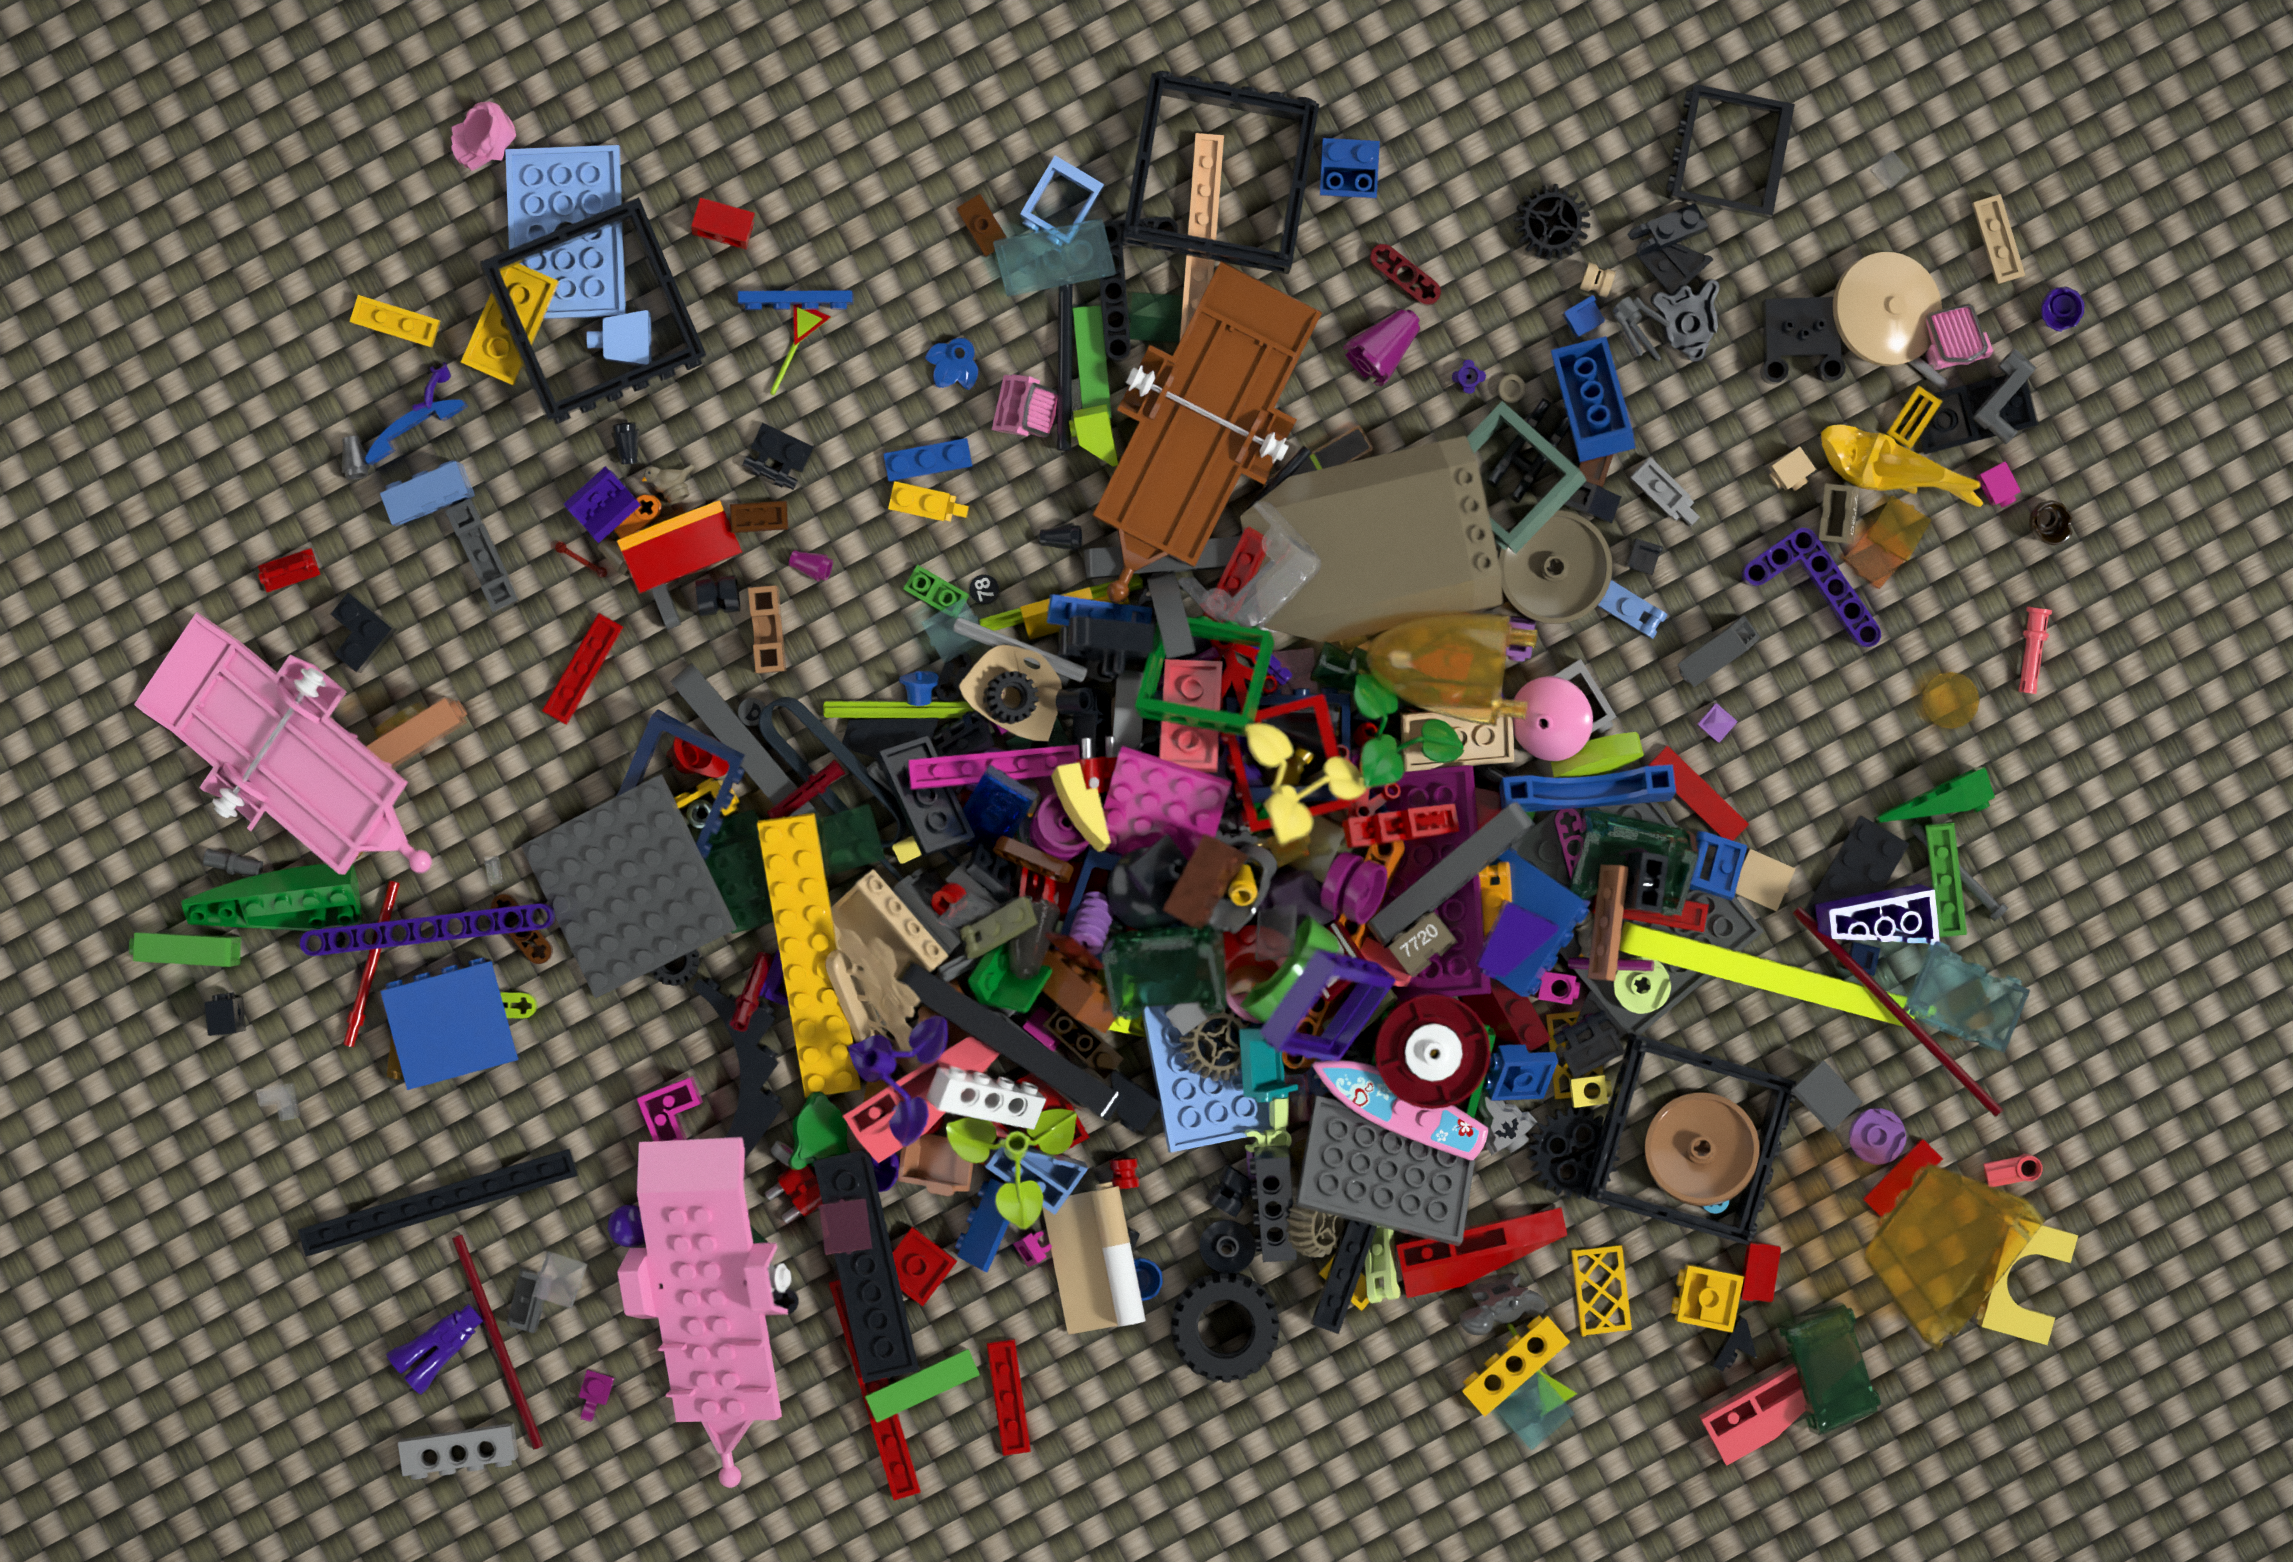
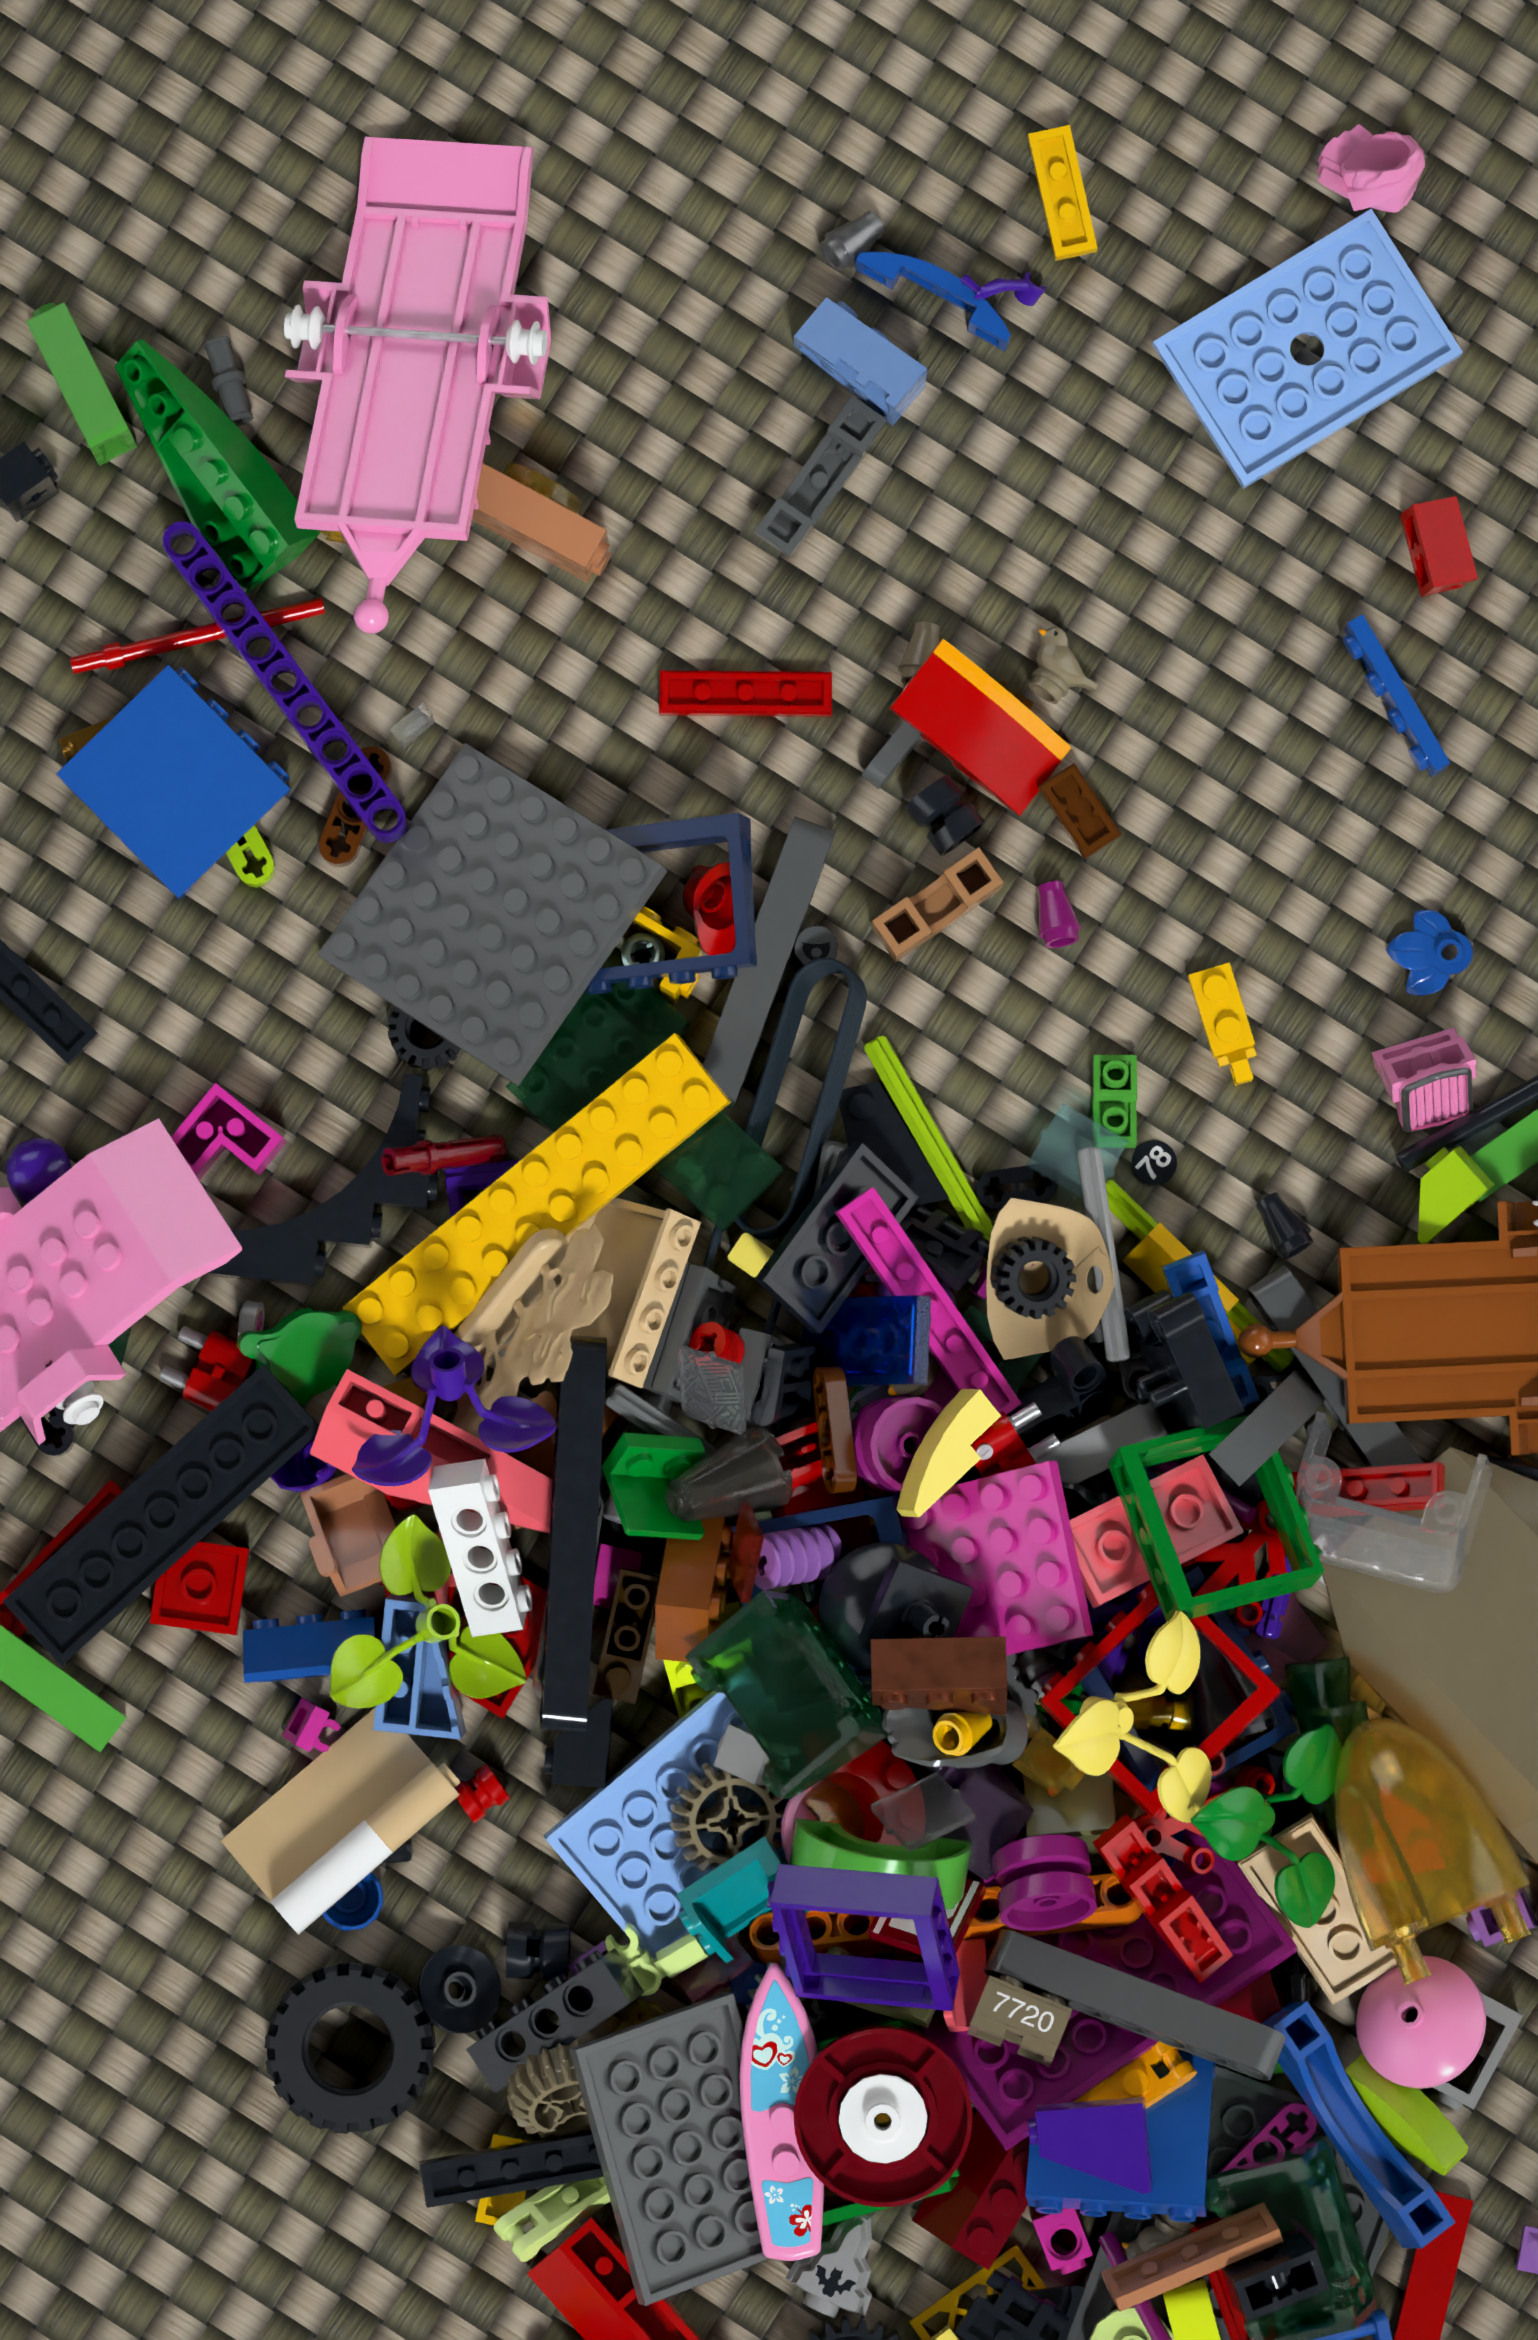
camera: 60 degrees right, 5 degrees down
red hinge [258,548,321,593] -> none
black brick [330,592,397,673] -> none
yellow plate [461,264,559,386] -> none
black window [480,197,706,425] -> none
clear red hinge [555,542,607,578] -> none
dark purple bracket [563,466,641,543] -> none
light blue torso [587,310,652,366] -> none
black cone [611,422,639,464] -> none
orange piece [614,495,662,539] -> none
black plate [742,422,814,490] -> none
dark red pin [767,759,845,819] -> none
lime piece [770,305,831,395] -> none
clear pink piece [819,1198,872,1255] -> none
blue plate [883,438,973,482] -> none
blue piece [899,671,939,706] -> none
olive plate [959,896,1037,959] -> none
red tile [987,1339,1031,1456] -> none
blue plate [1483,1045,1558,1101] -> none

